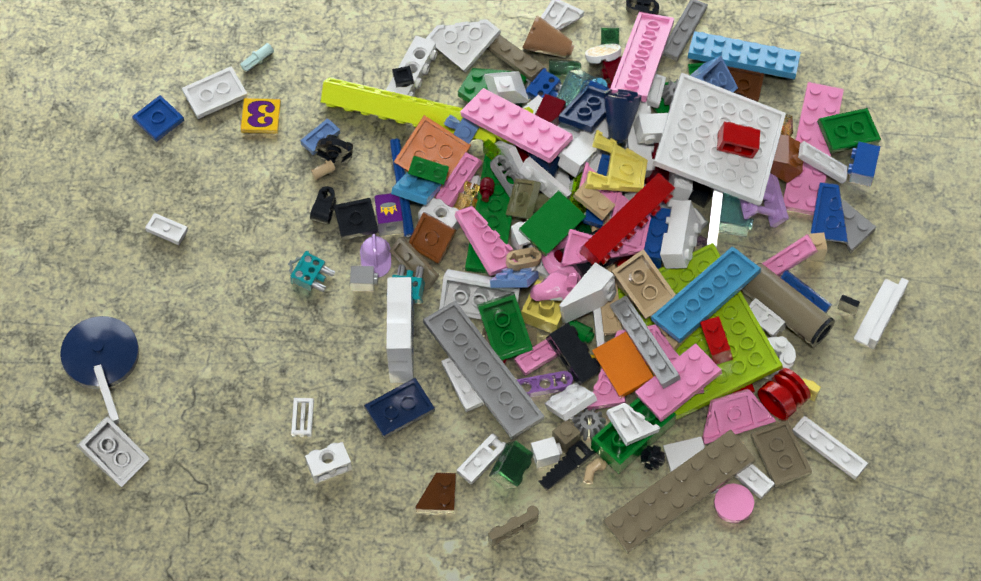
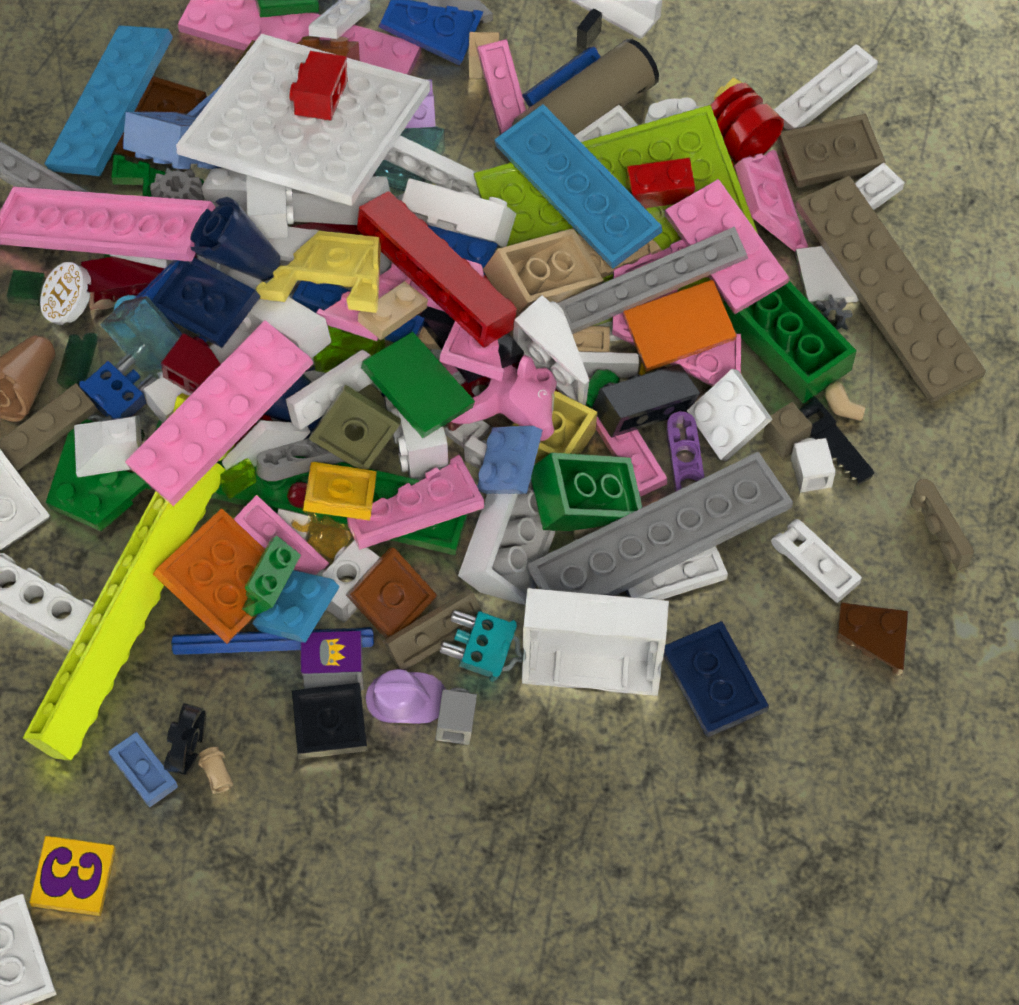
camera: 85 degrees left, 0 degrees up
teal piece [288,251,335,292] -> none
white tile [291,398,314,437] -> none
white brick [305,442,352,484] -> none
black piece [310,186,337,224] -> none
black tile [392,66,414,88] -> none
medium blue plate [444,115,479,144] -> none
clear green brick [489,440,534,489] -> none
tan beam [506,247,542,270] -> none
light grey gear [573,408,606,441] -> none
white wing [606,403,660,446] -> none
bright pink tile [714,483,754,523] -> none
none -> yellow tile [303,462,377,521]

